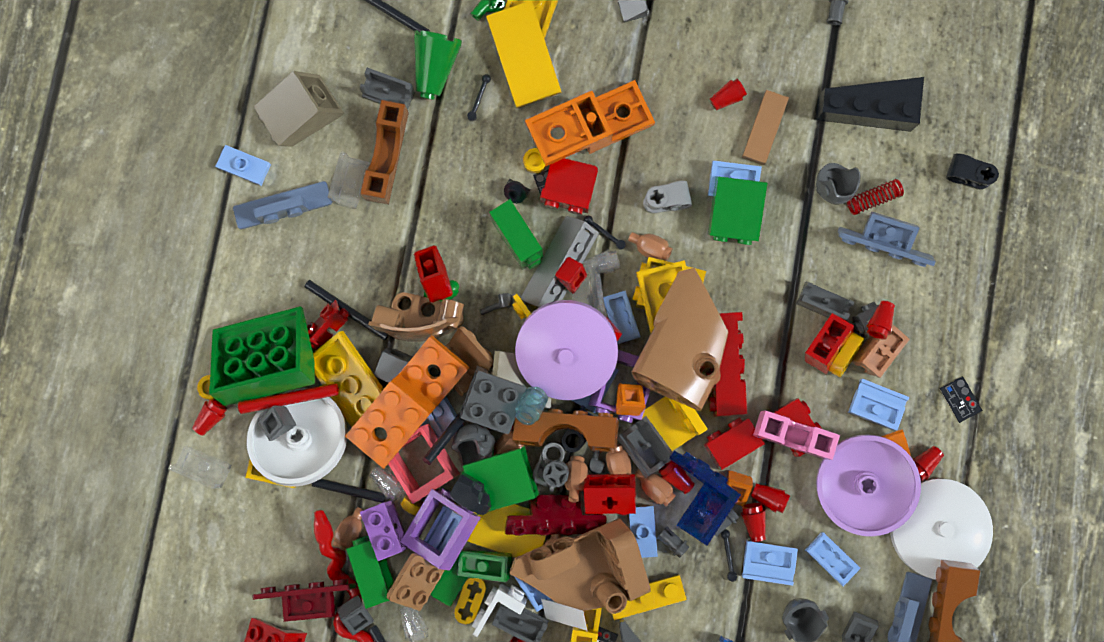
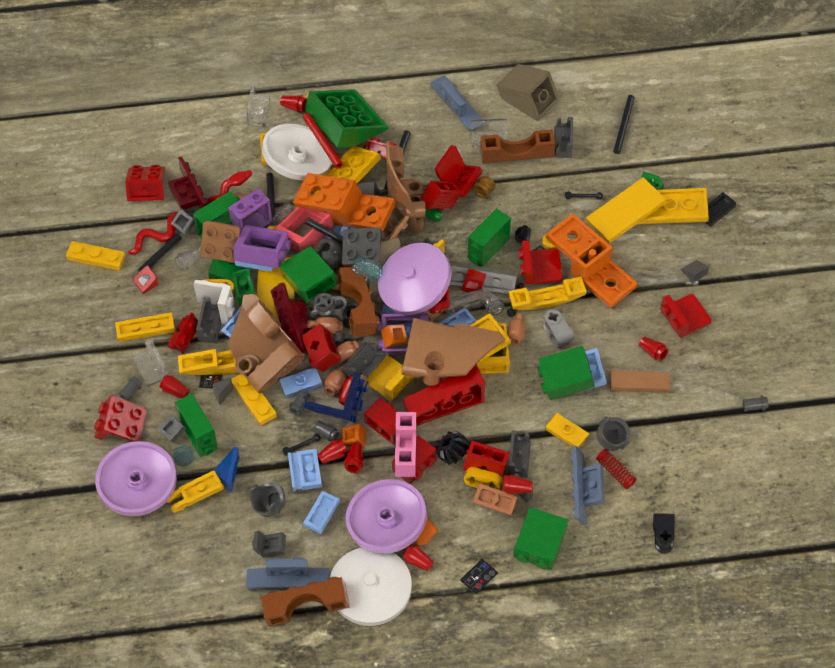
camera: 70 degrees right, 25 degrees down
light blue plate [215,145,271,186] -> none
dark grey slope [258,406,296,441] -> none
green cone [414,30,462,100] -> none
black rock [450,473,492,515] -> none
white sticker [541,598,587,631] -> none
black wedge [816,77,924,132] -> none
light blue plate [848,379,909,431] -> none
none -> red bracket [435,145,483,197]
none -> black gear [435,430,469,465]
none -> pearl gold wheel [473,176,496,199]
none -> yellow slope [508,277,587,310]
none -> green brick [513,507,569,570]
none -> yellow plate [545,413,589,448]
none -> red bracket [660,294,712,338]

